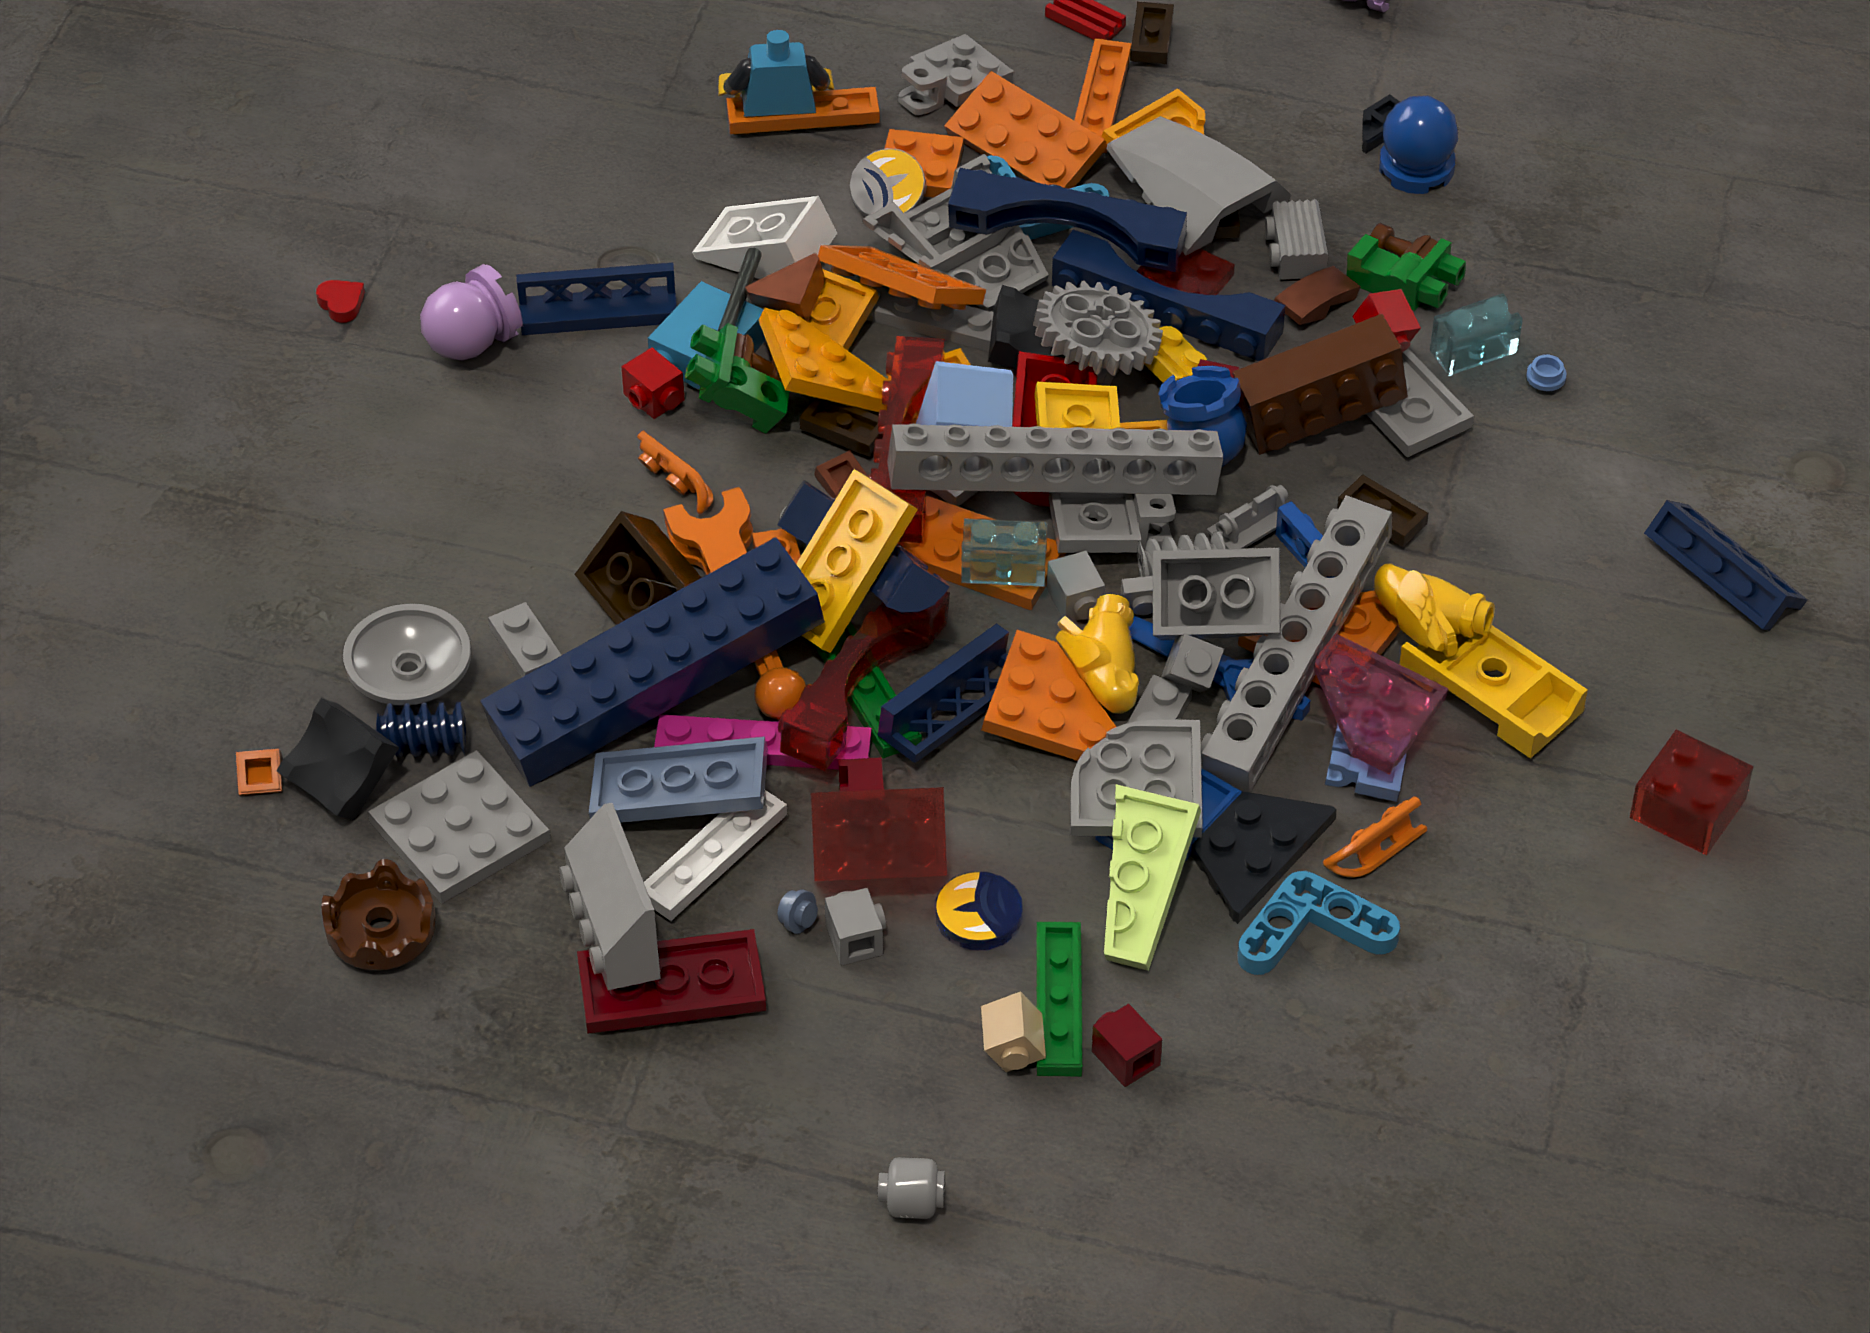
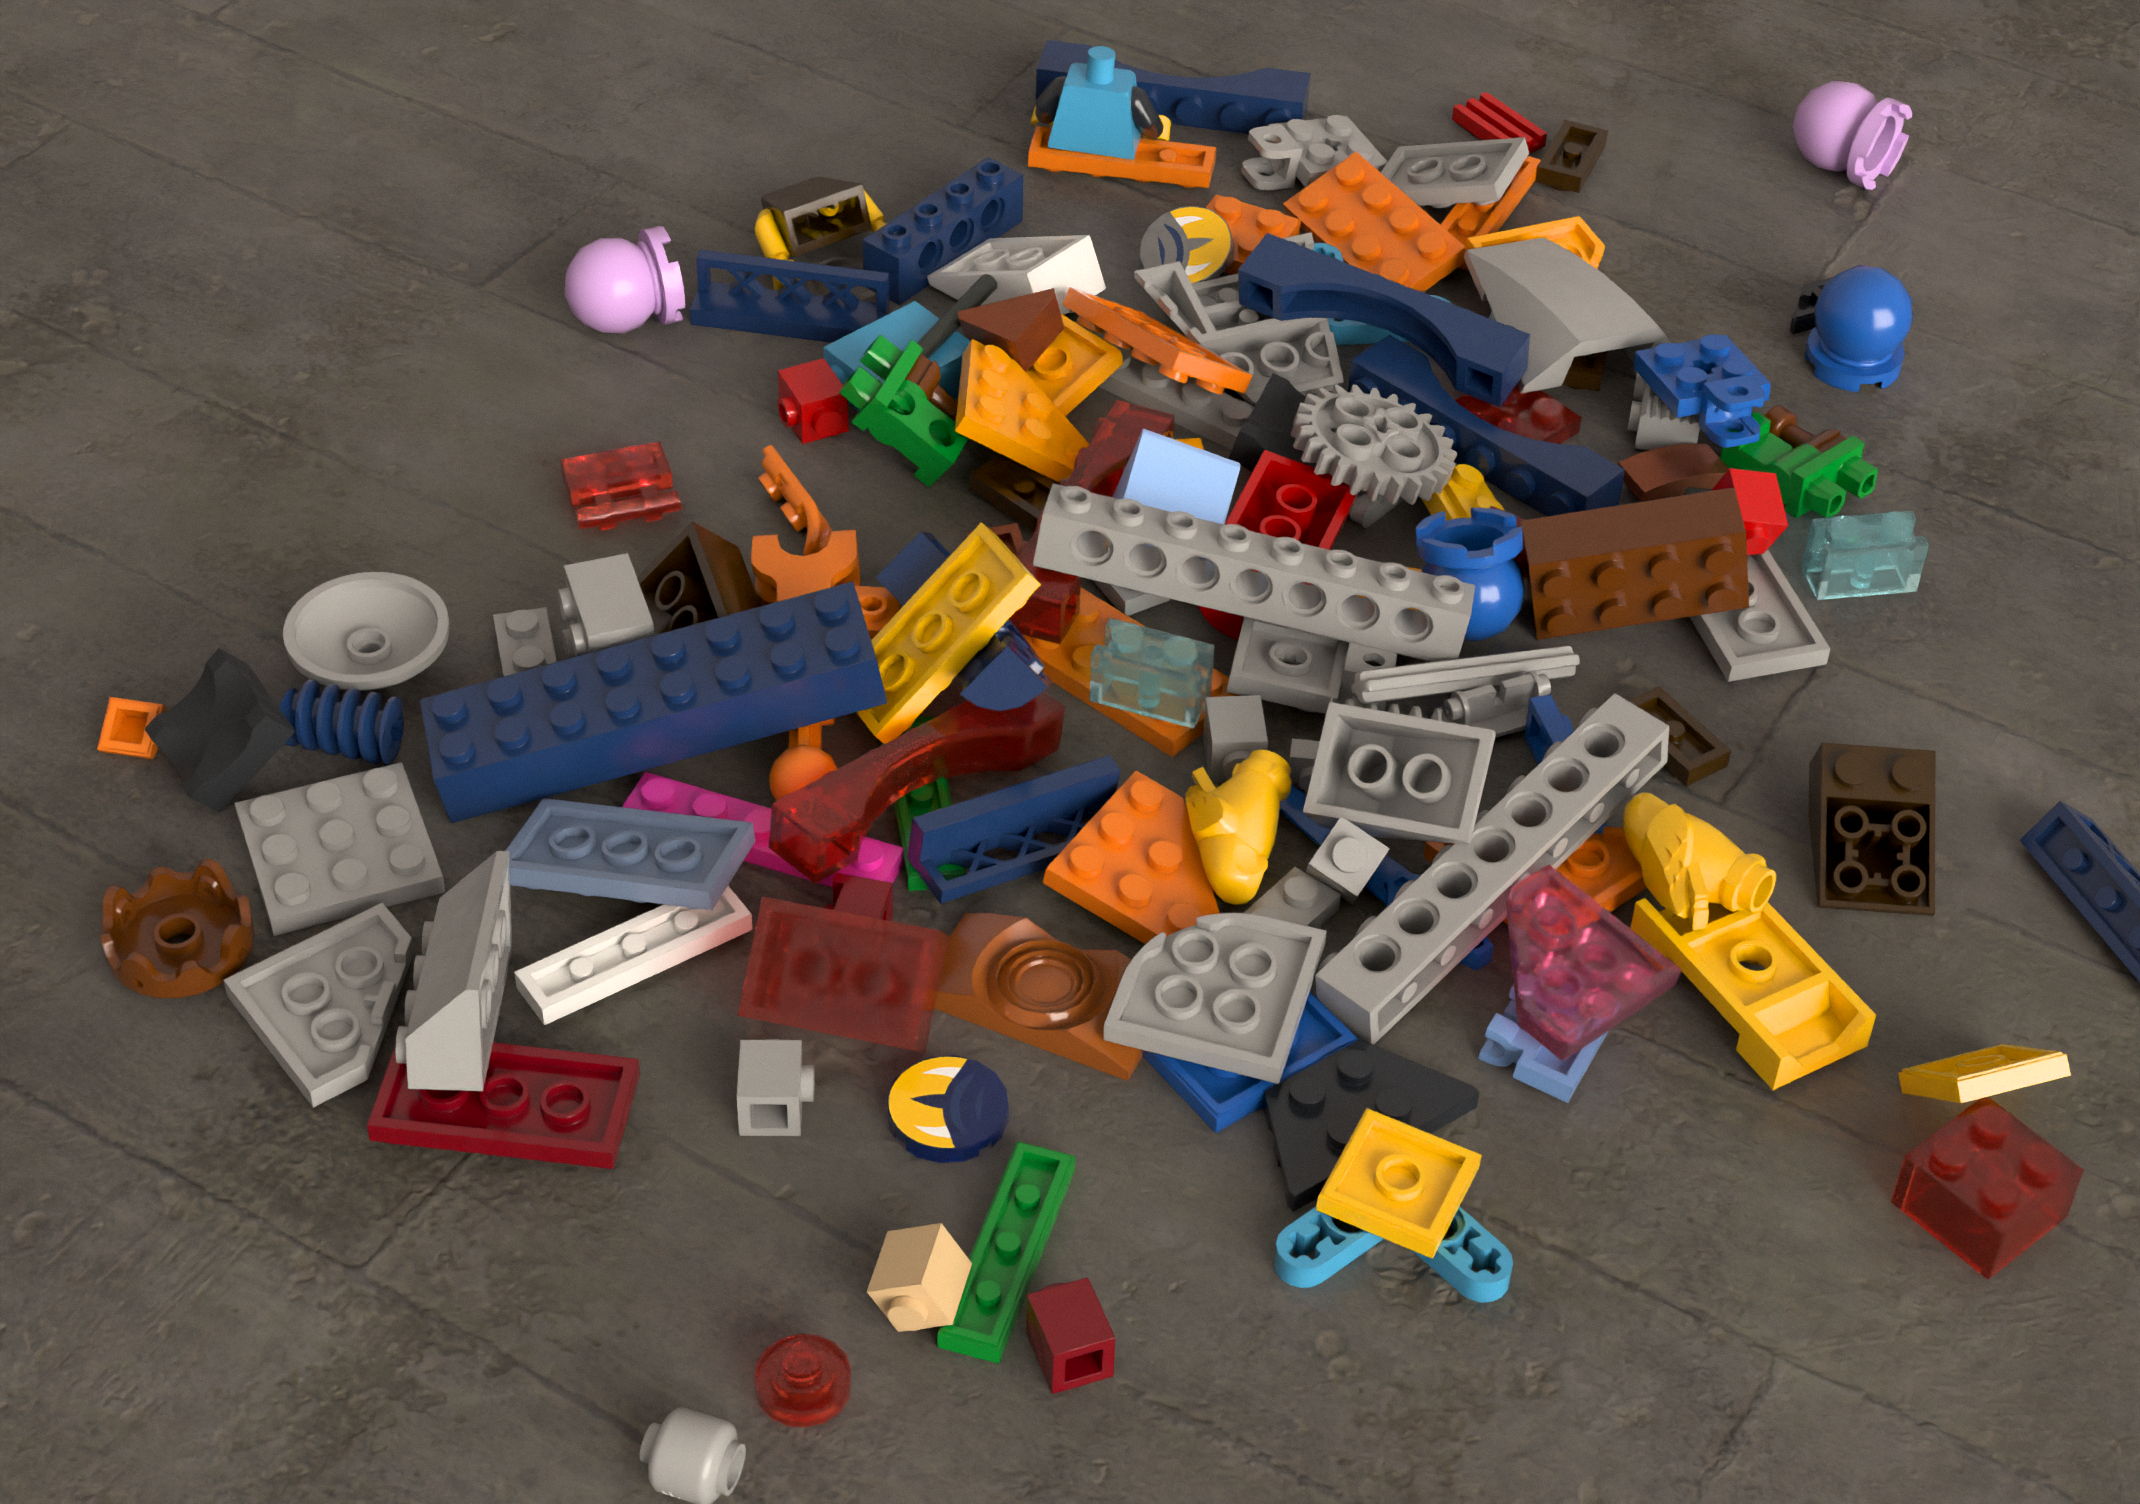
camera: 15 degrees right, 5 degrees down
red tile [316,280,365,323] -> none
sand blue plate [777,889,818,934] -> none
yellow plate [1035,382,1121,429] -> none
yellowish green wing [1104,784,1201,971] -> none
orange piece [1323,796,1427,878] -> none
medium blue plate [1526,355,1567,391] -> none
none -> light grey plate [223,903,414,1108]
none -> light grey brick [557,553,654,659]
none -> clear red plate [560,441,681,531]
none -> dark brown torso [754,177,887,290]
none -> clear red plate [754,1334,852,1427]
none -> dark blue brick [863,157,1023,305]
none -> dark orange slope [913,913,1143,1081]
none -> dark blue arch [1036,40,1311,134]
none -> yellow tile [1316,1108,1482,1259]
none -> light grey axle [1351,645,1580,704]
none -> light grey plate [1381,137,1529,208]
none -> blue plate [1634,334,1771,448]
none -> dark brown slope [1808,742,1936,916]
none -> yellow tile [1898,1044,2071,1103]

